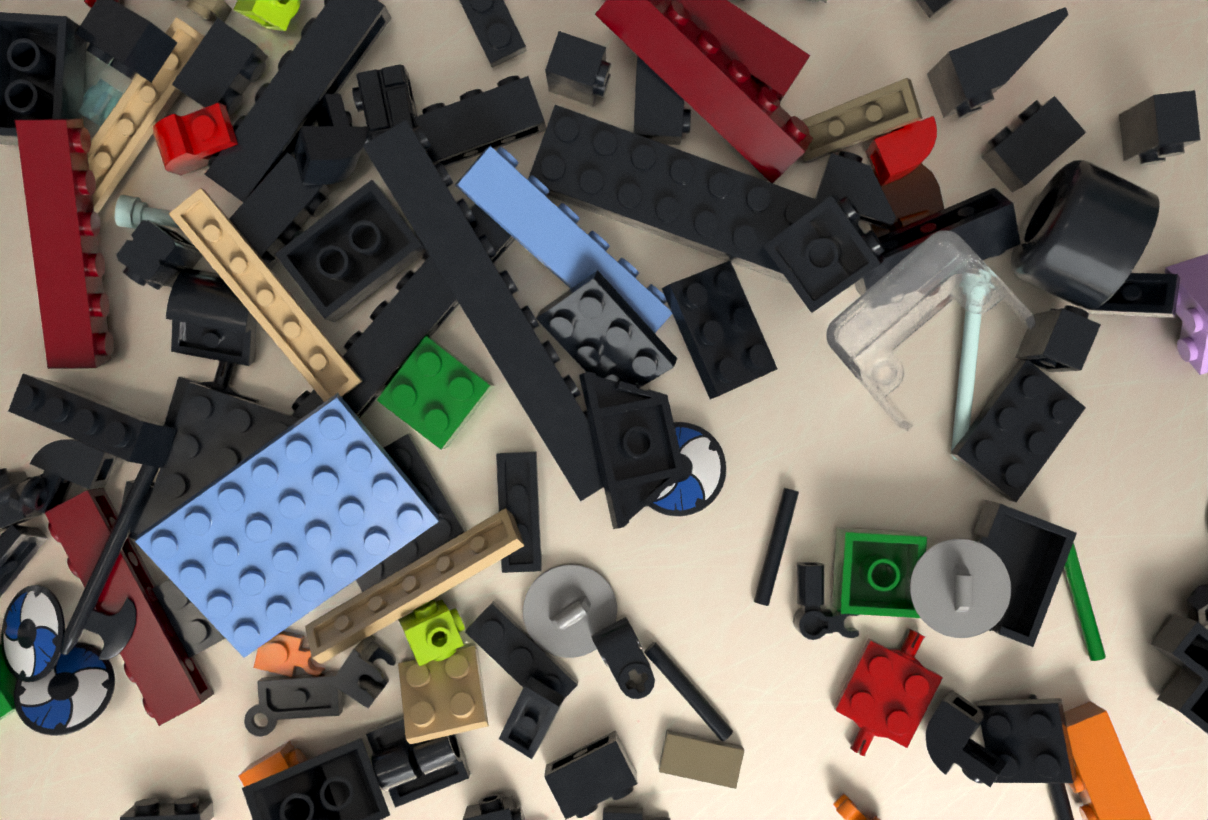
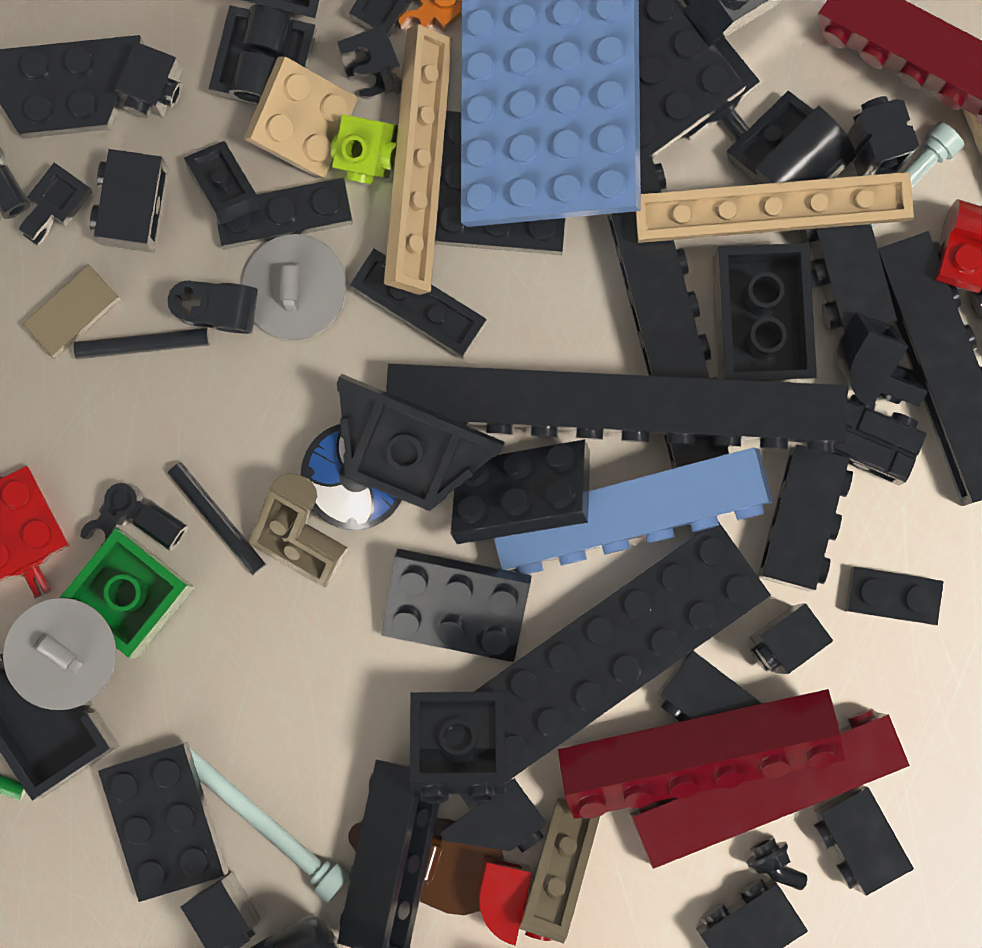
camera: 130 degrees right, 5 degrees down
green brick [377,336,494,450] -> none
clear windscreen [826,230,1036,431] -> none
none -> dark tan brick [248,473,348,587]

